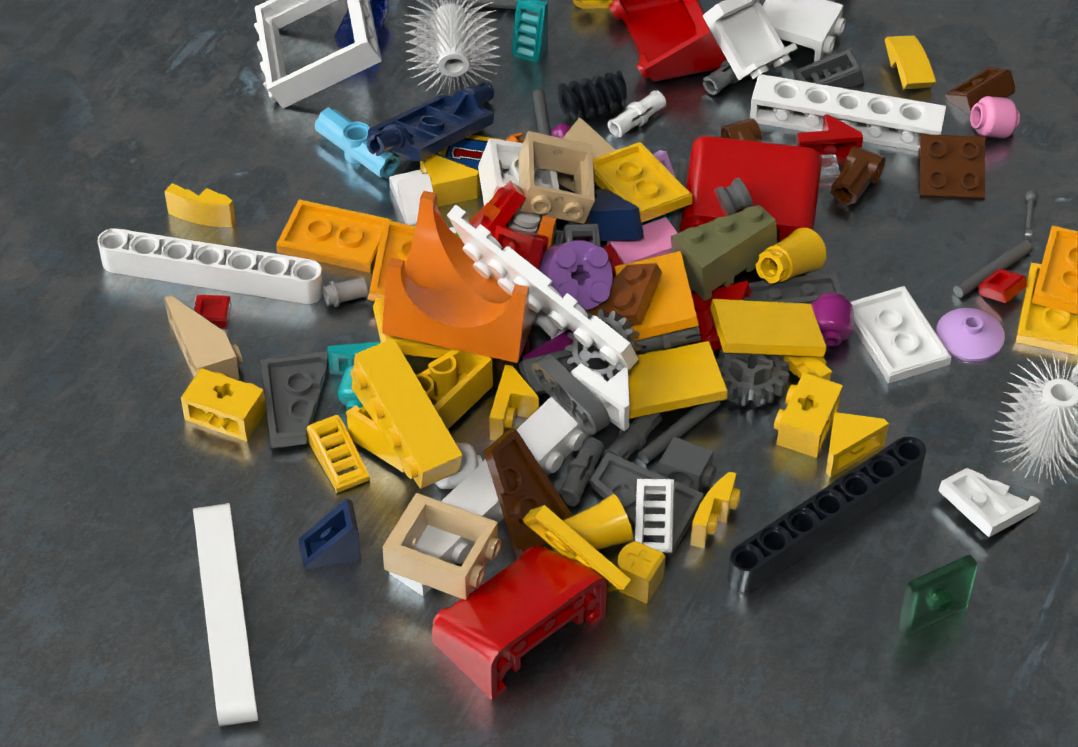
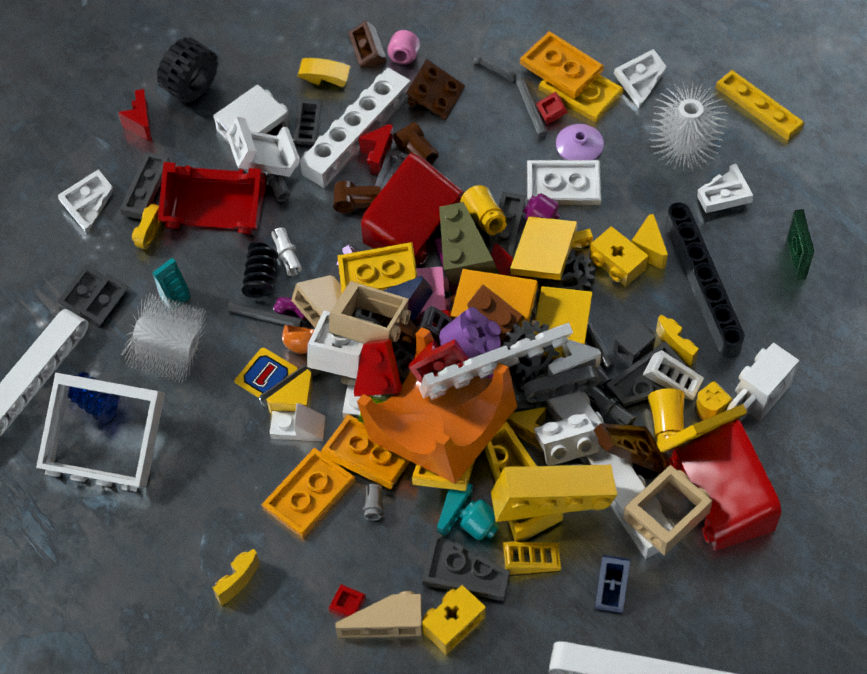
camera: 65 degrees left, 10 degrees up
white beam [97,228,323,304] -> none
medium azure piece [315,107,400,179] -> none
dark blue plate [366,81,494,161] -> none
dark grey wheel [714,177,753,216] -> none
none -> white bracket [534,414,599,466]
none -> white brick [727,342,800,422]

